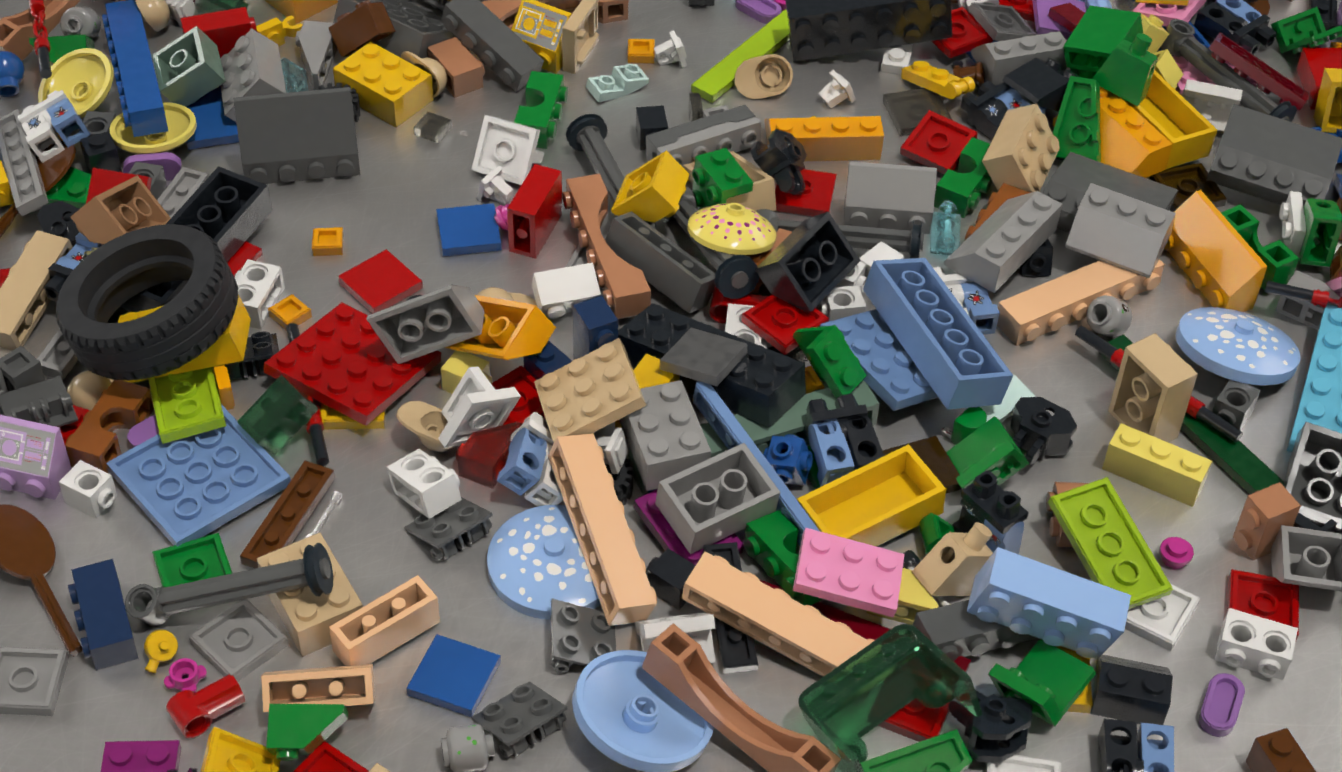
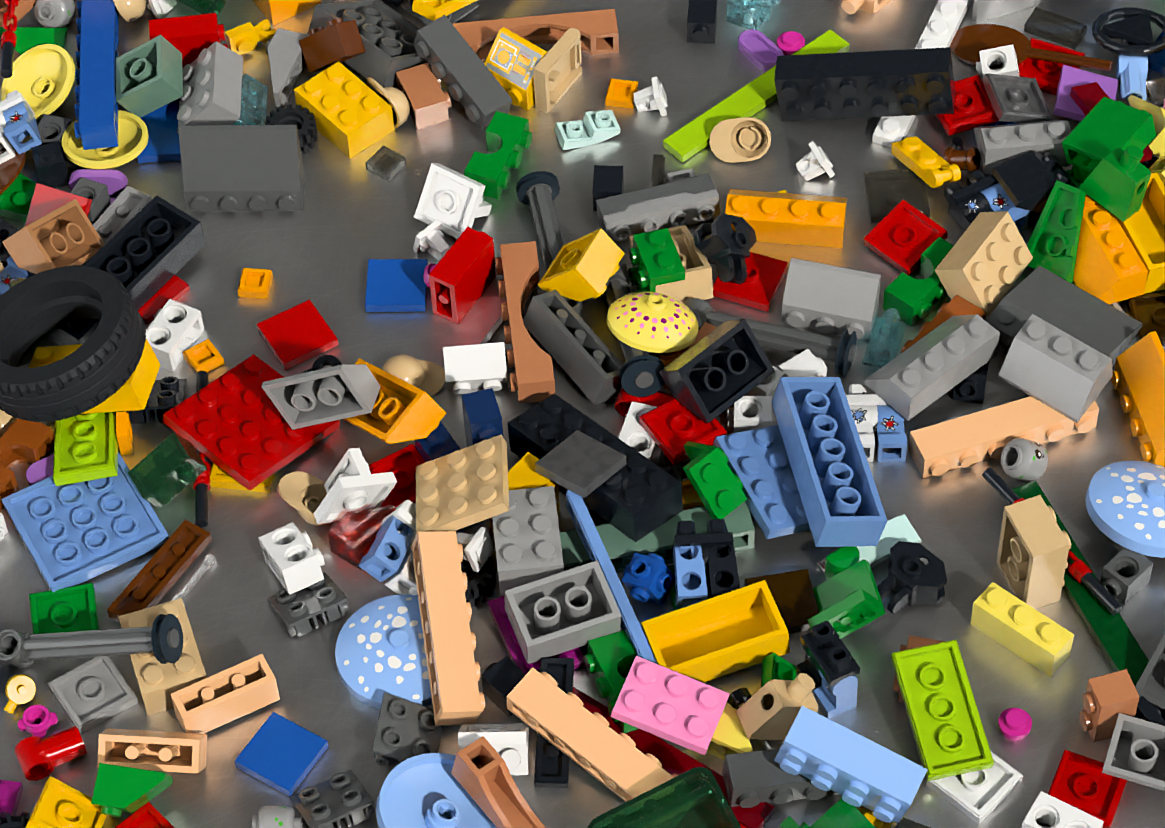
camera: 15 degrees right, 5 degrees up
light yellow brick [441,350,492,394] -> none

